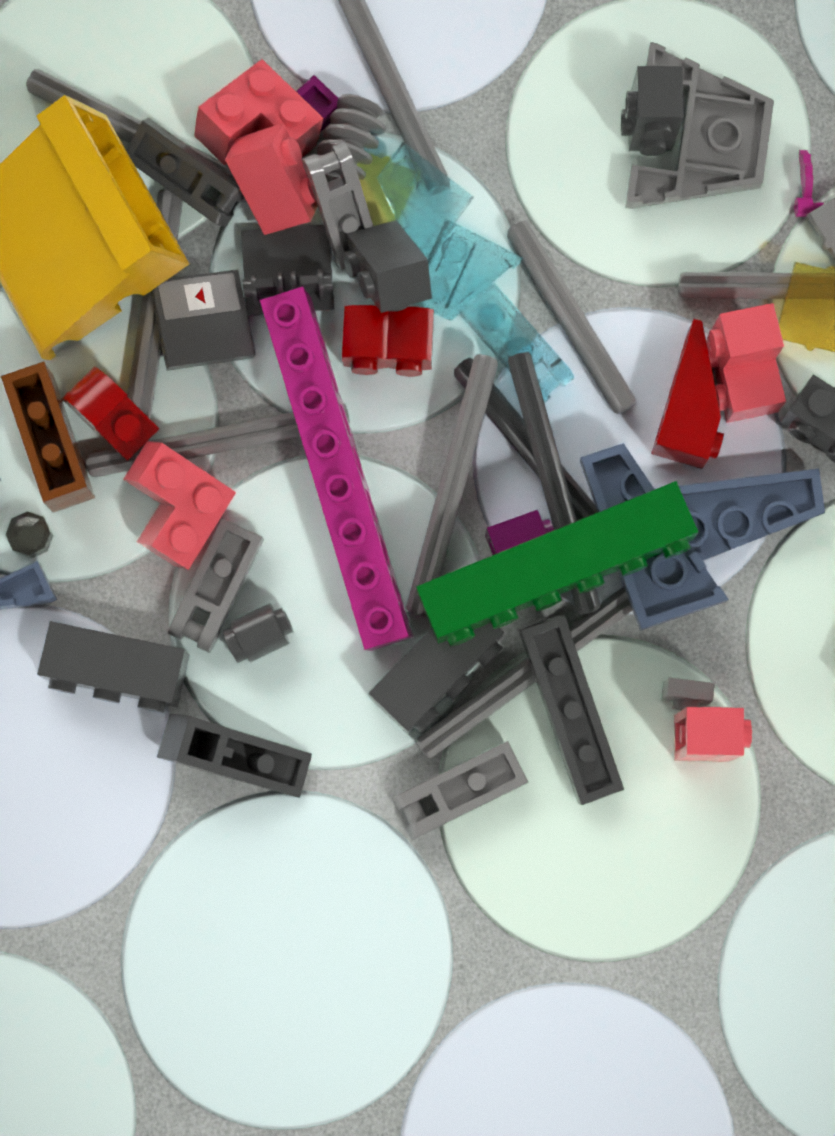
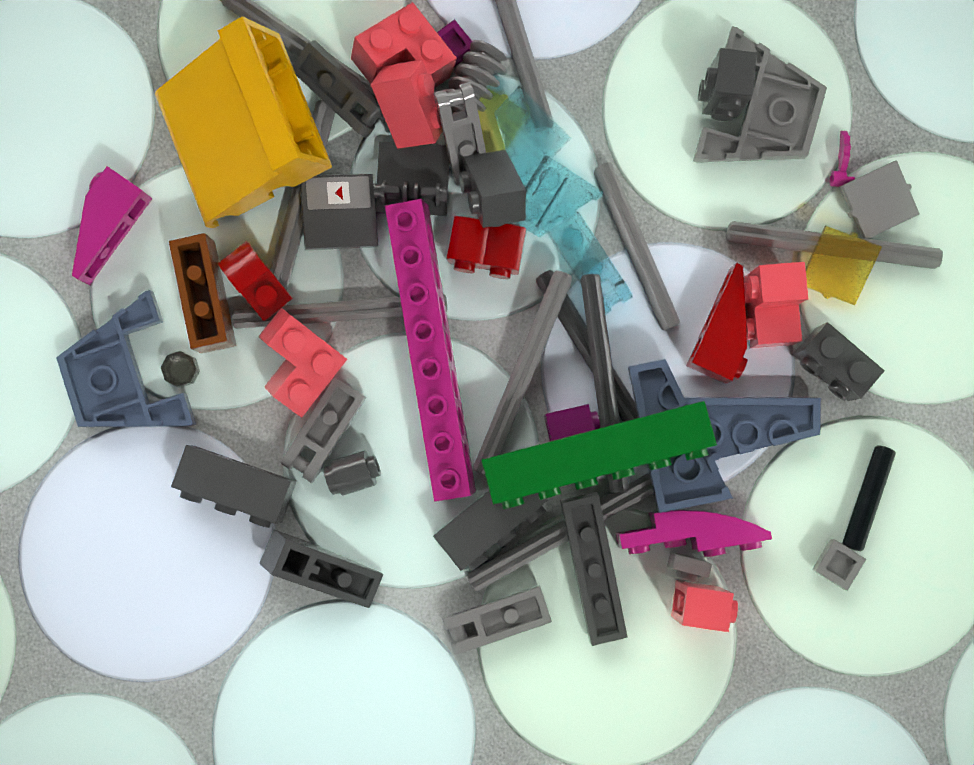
camera: 10 degrees right, 5 degrees up
none -> dark pink slope [616,510,772,557]

